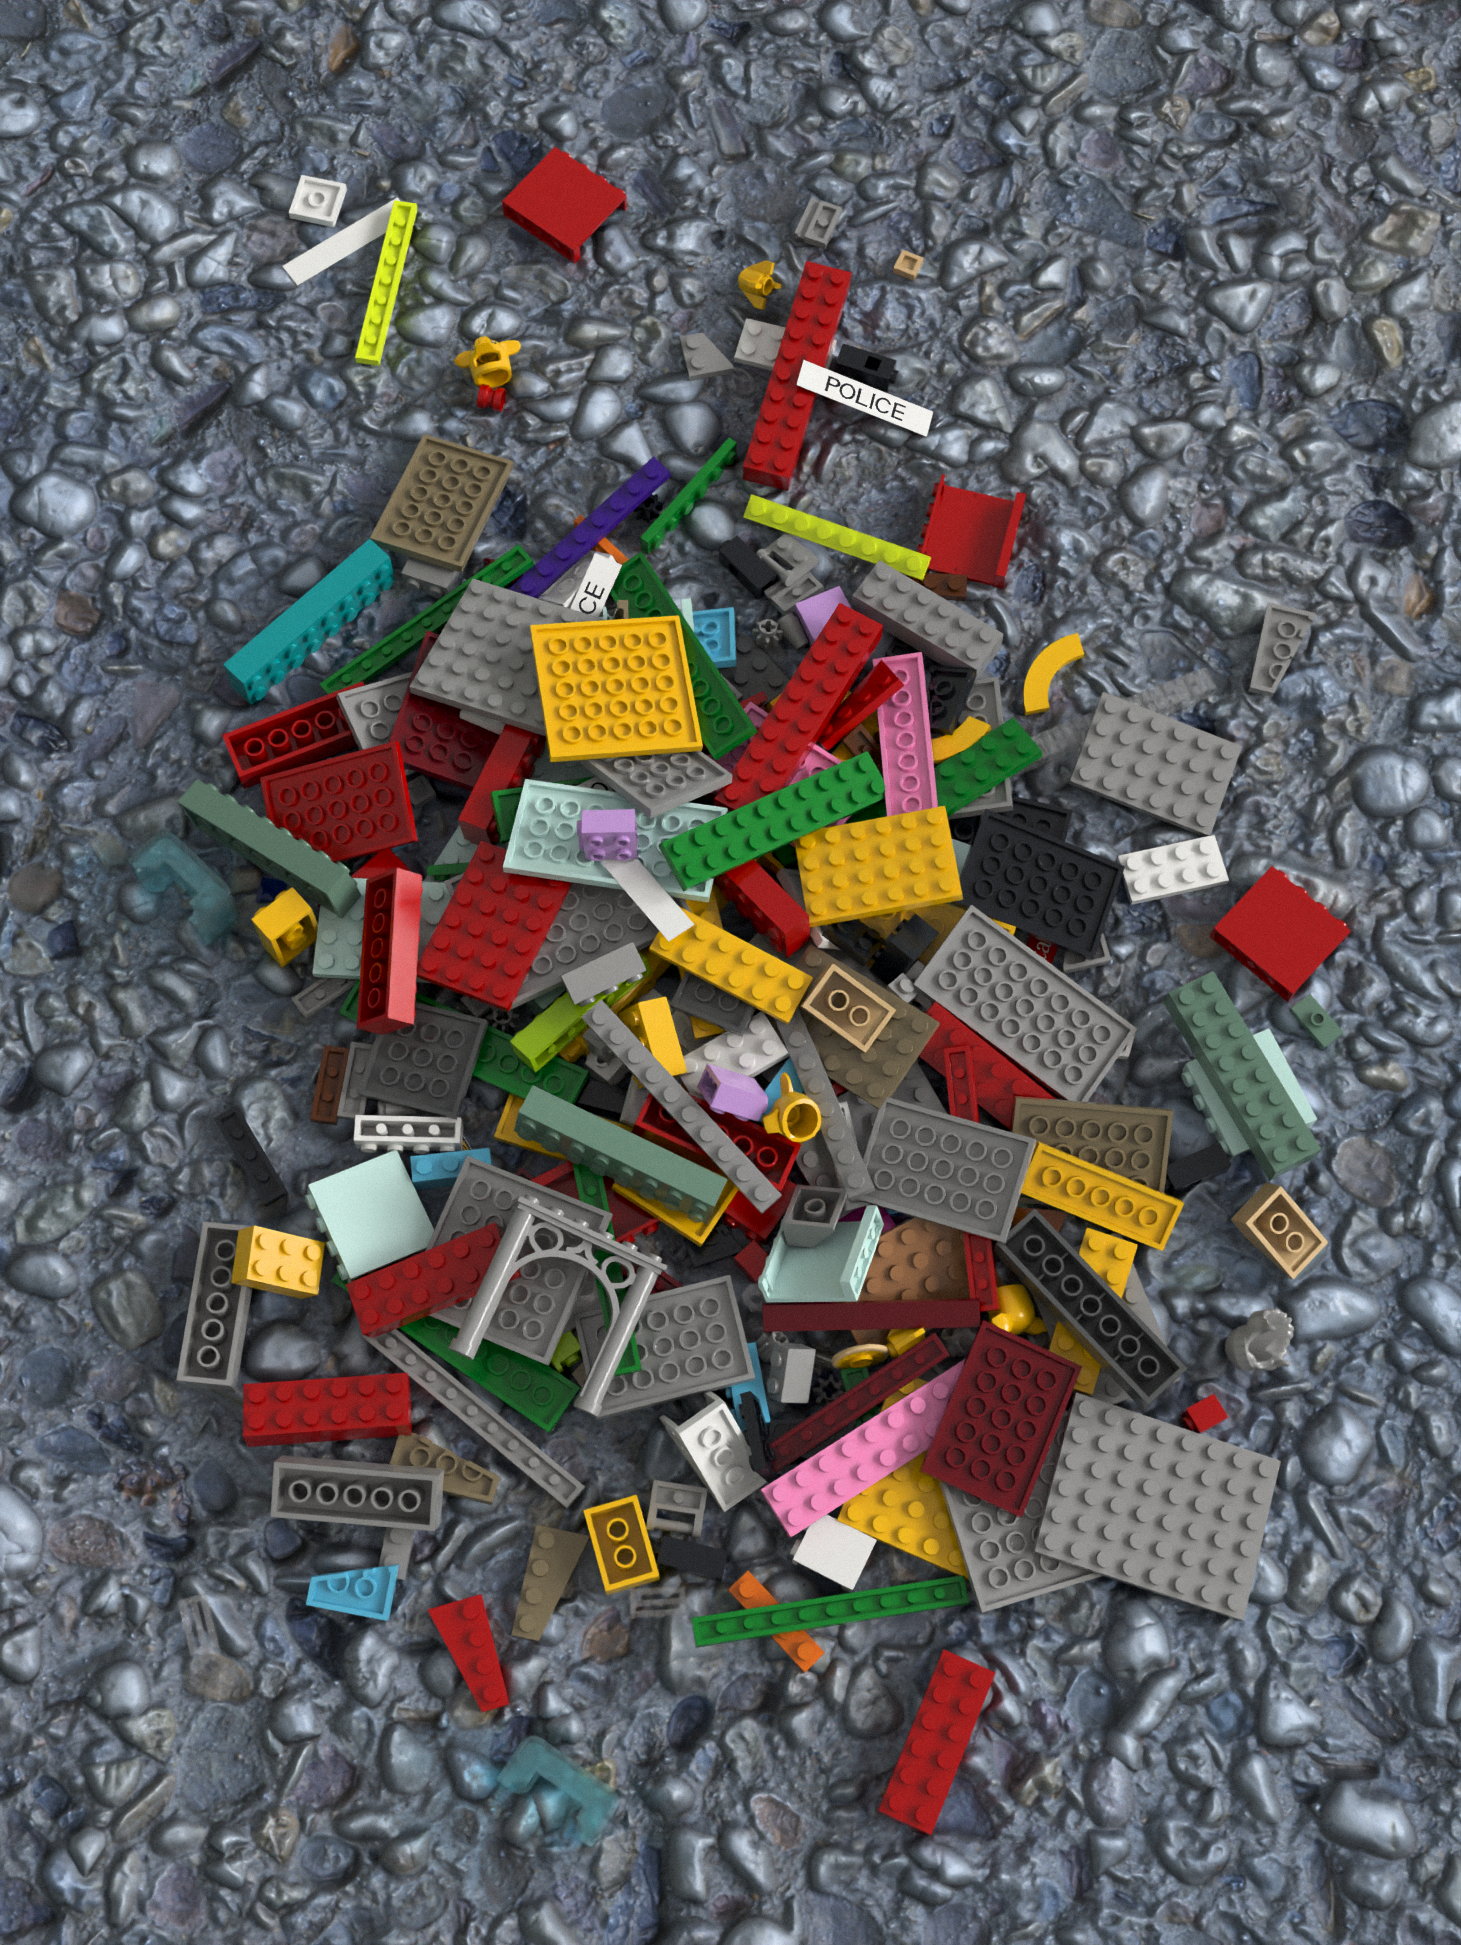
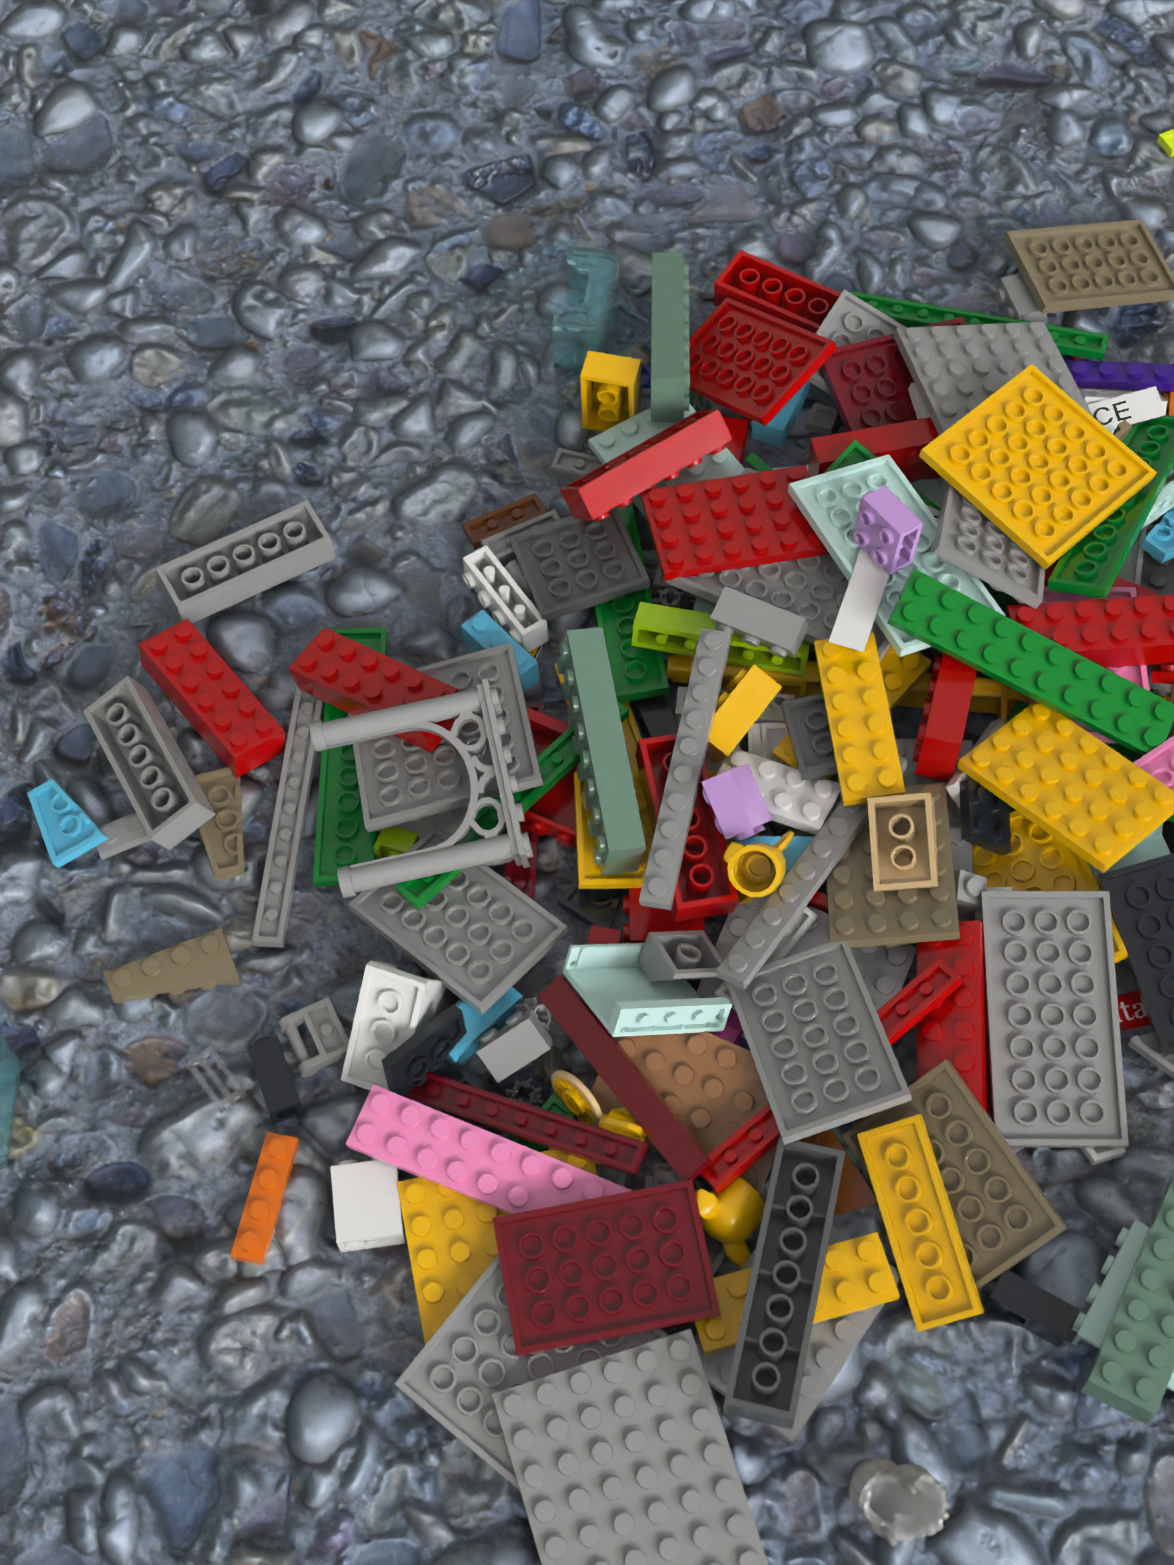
camera: 60 degrees right, 10 degrees down
black plate [214,1105,289,1207] -> none
teal brick [223,539,395,705] -> none
yellow brick [231,1226,325,1299] -> none
light aqua panel [305,1150,434,1283] -> none
red wing [428,1594,510,1713] -> none
yellow brick [583,1495,660,1595] -> none
green plate [691,1575,969,1648] -> none
black brick [869,914,939,985] -> none
red brick [876,1649,996,1836] -> none
red brick [1182,1394,1228,1434] -> none
tan slope [1230,1183,1328,1280] -> none

